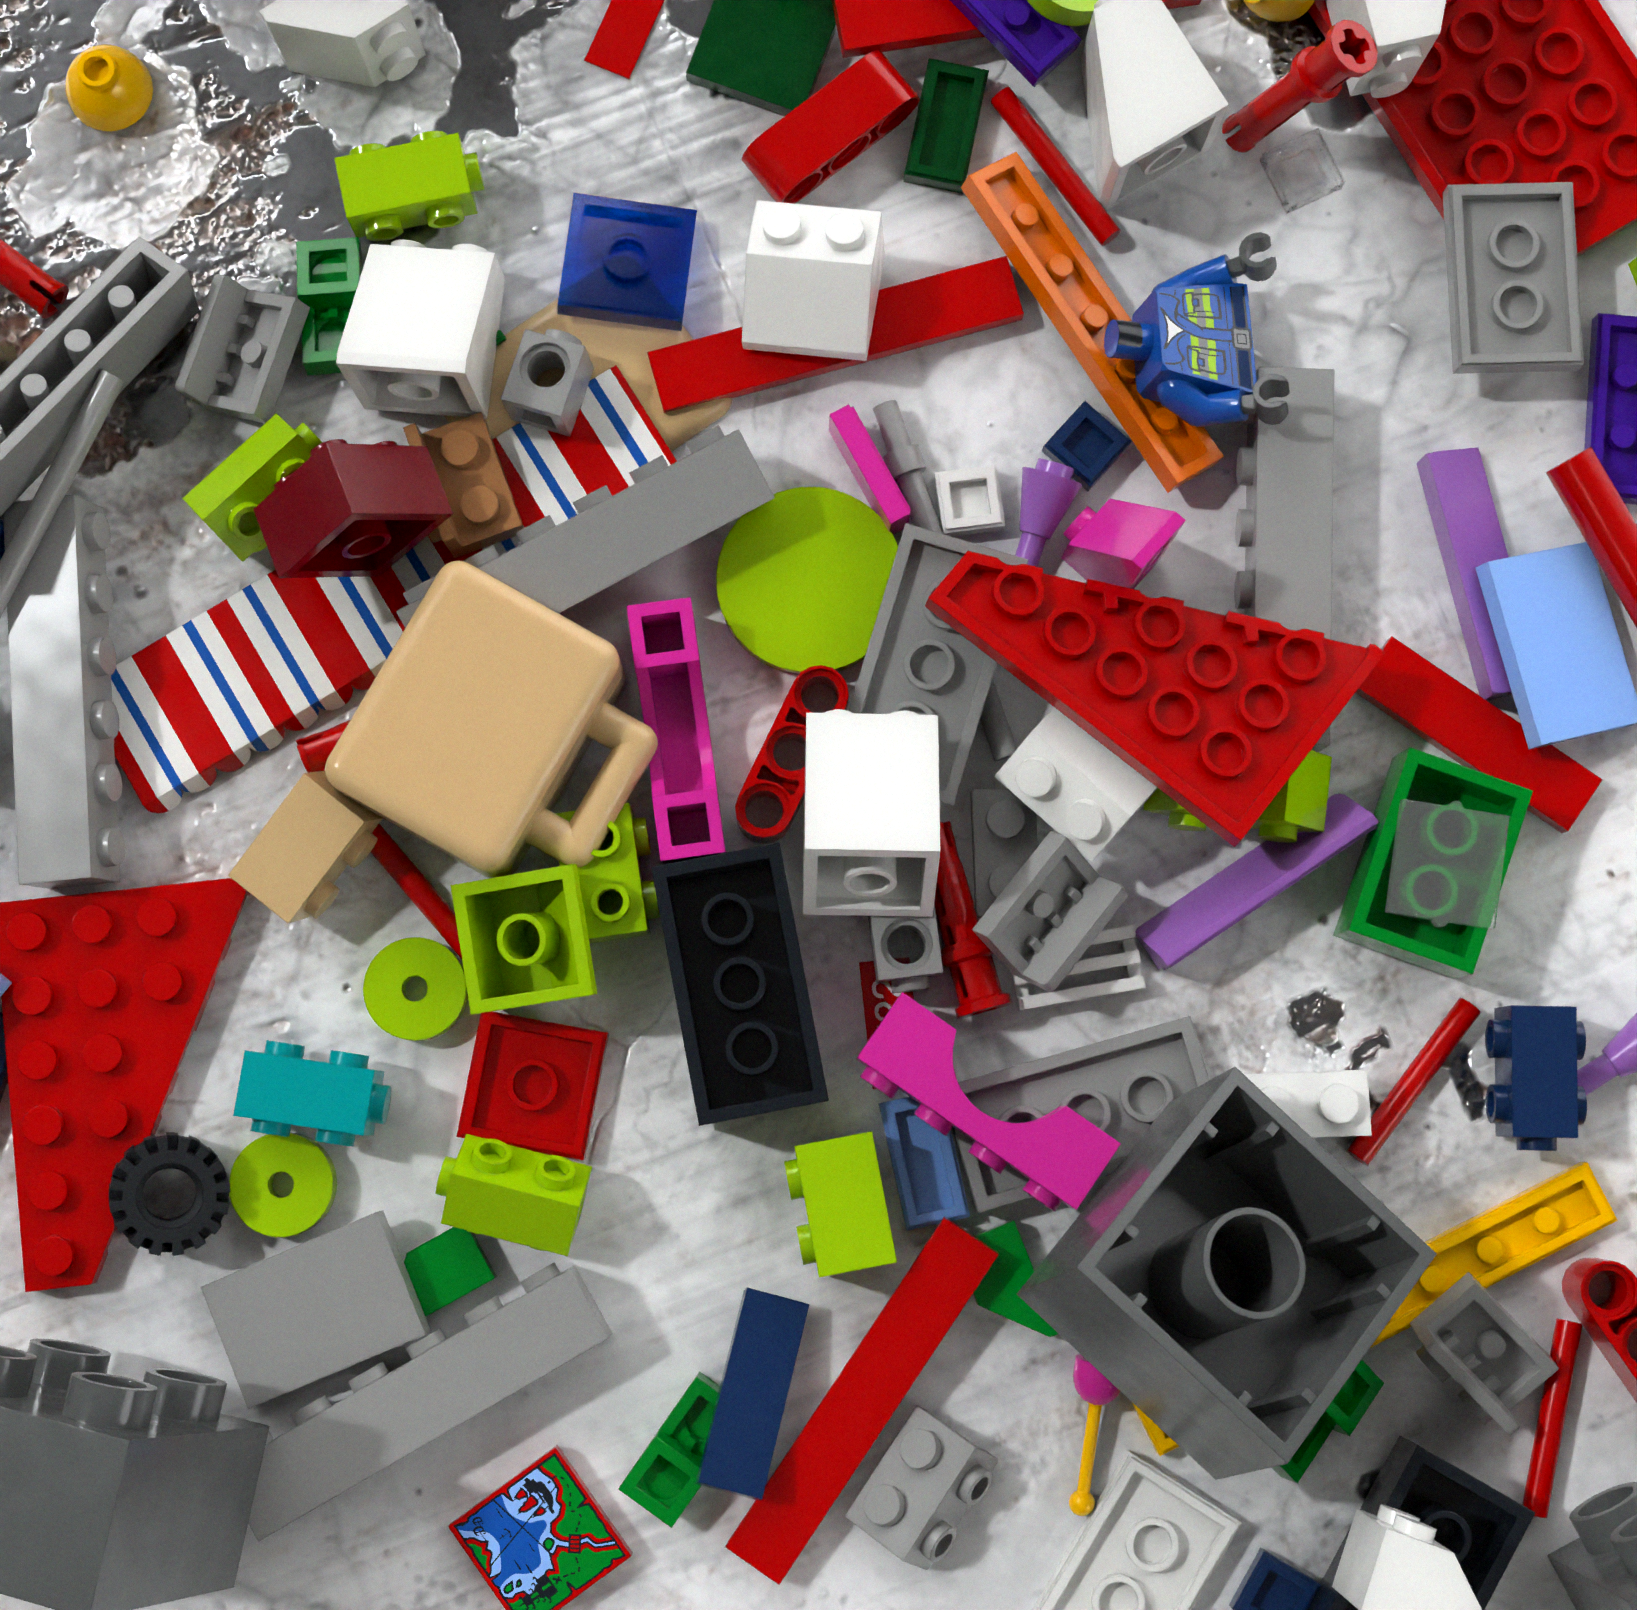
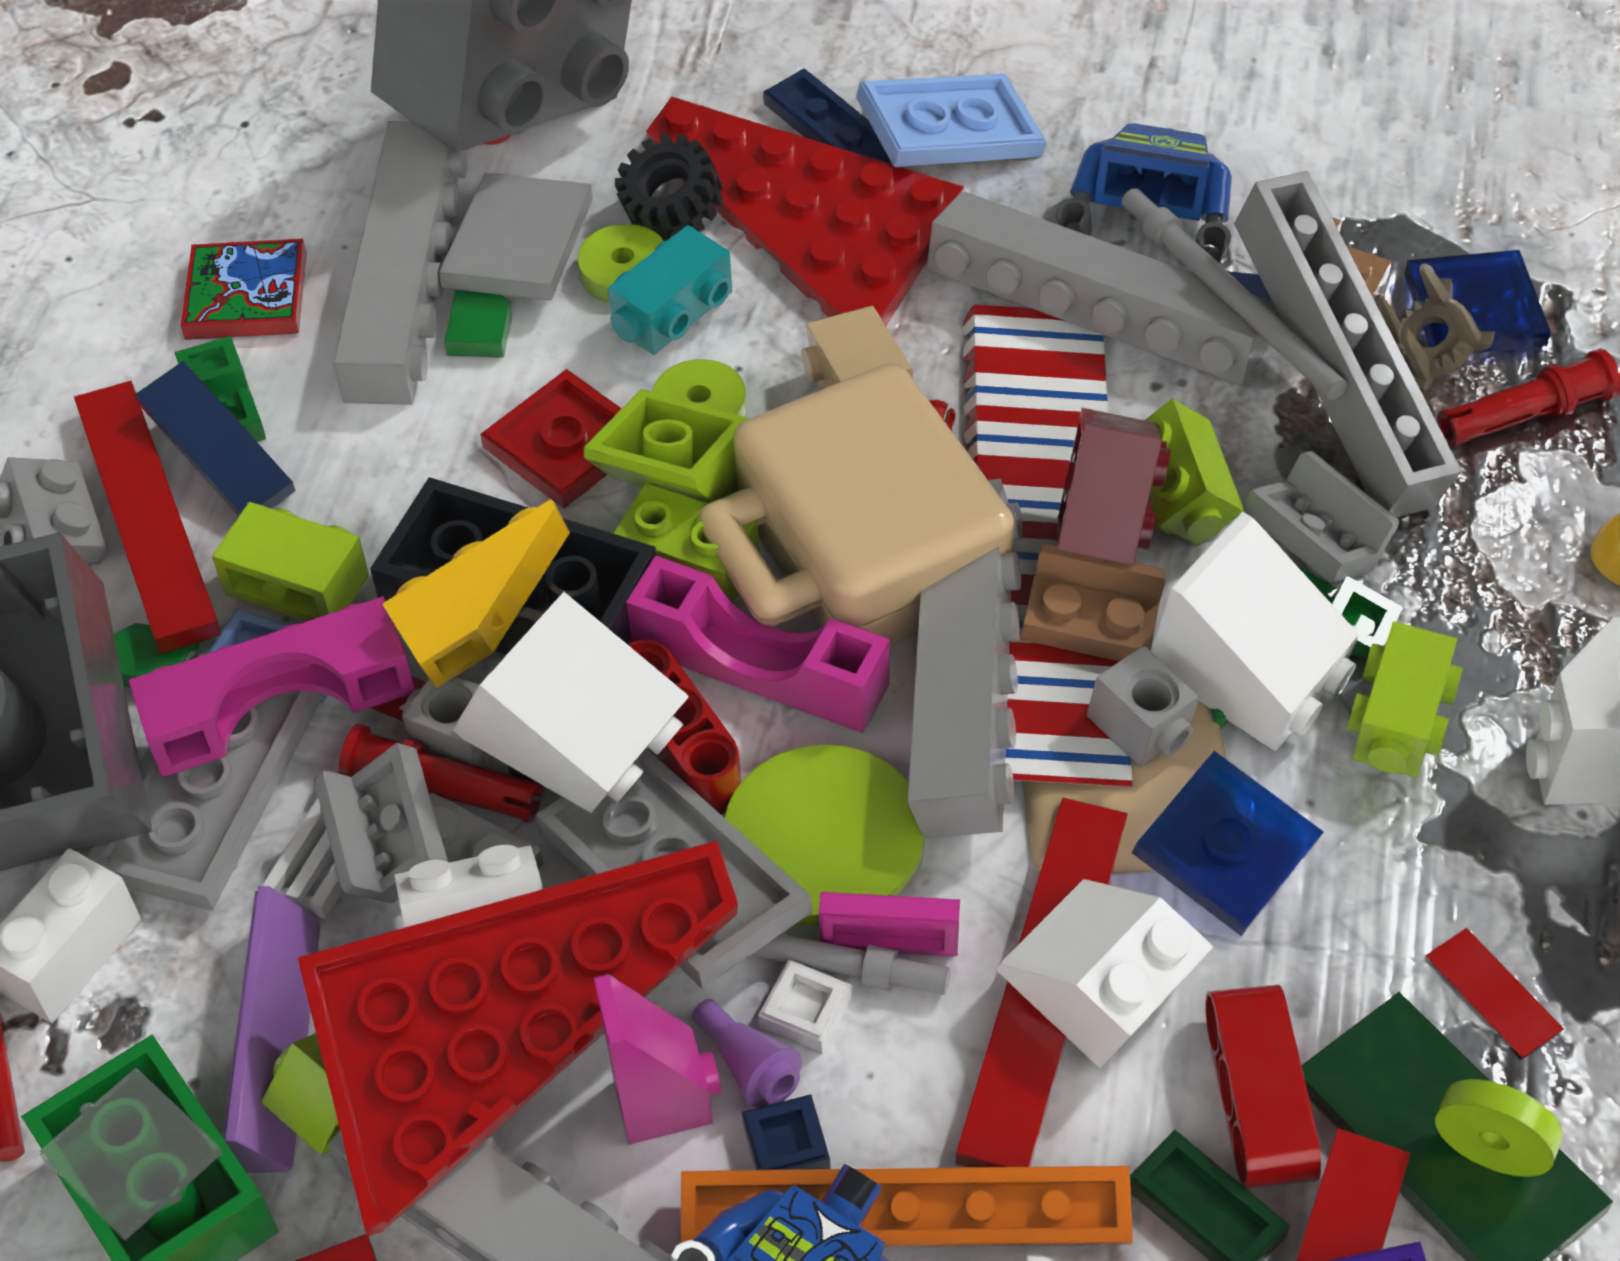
camera: 130 degrees right, 30 degrees down
lime brick [435,1134,592,1256] -> none
none -> yellow slope [382,499,570,688]

